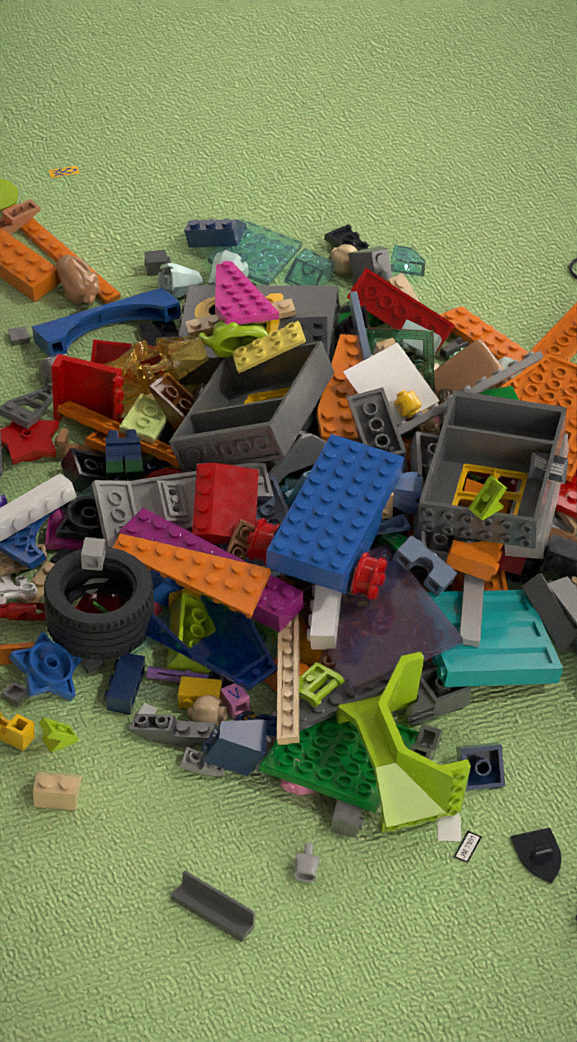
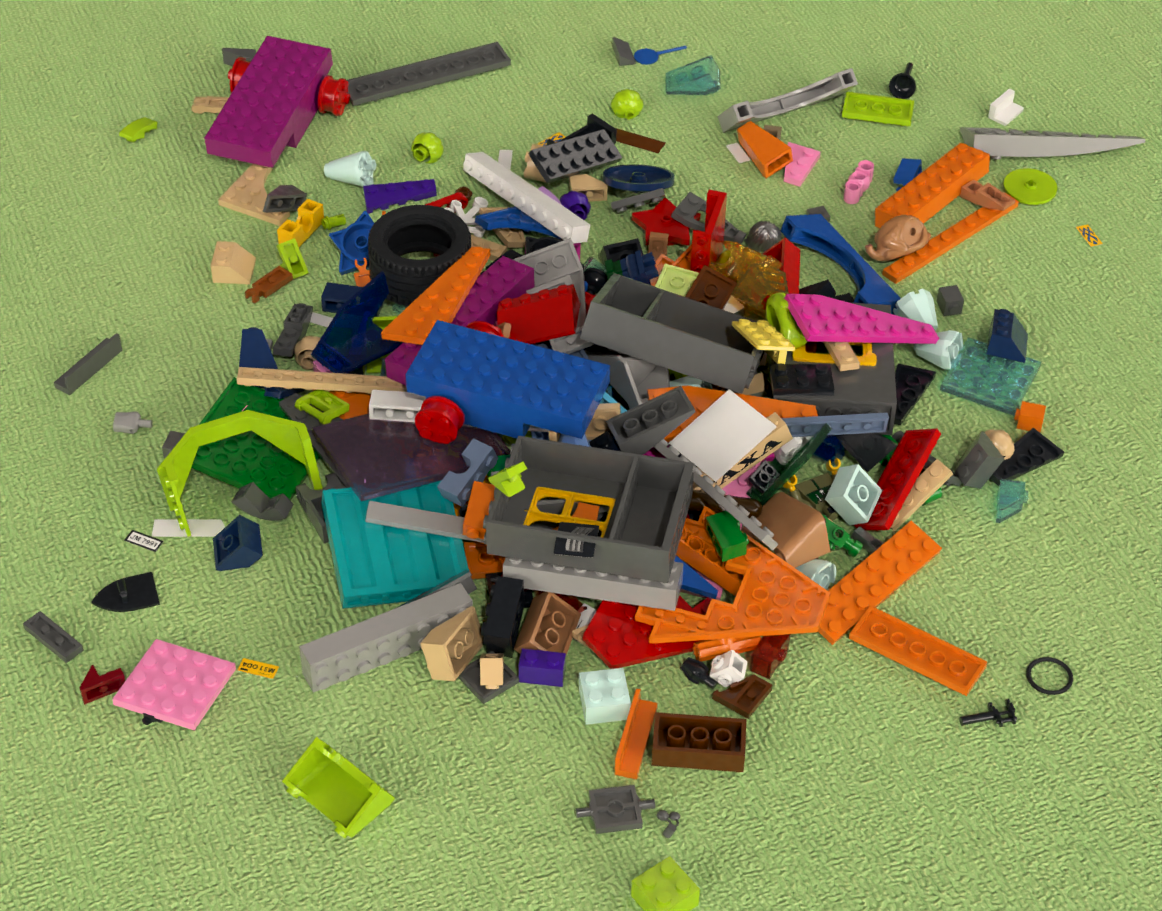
camera: 90 degrees right, 0 degrees up
light grey brick [81,538,106,571] -> none
clear light blue slope [285,248,334,286] -> none
yellow head [394,389,422,419] -> none
none -> dark orange plate [245,266,293,303]
none -> orange plate [354,258,376,289]
none -> orange brick [1014,401,1046,432]

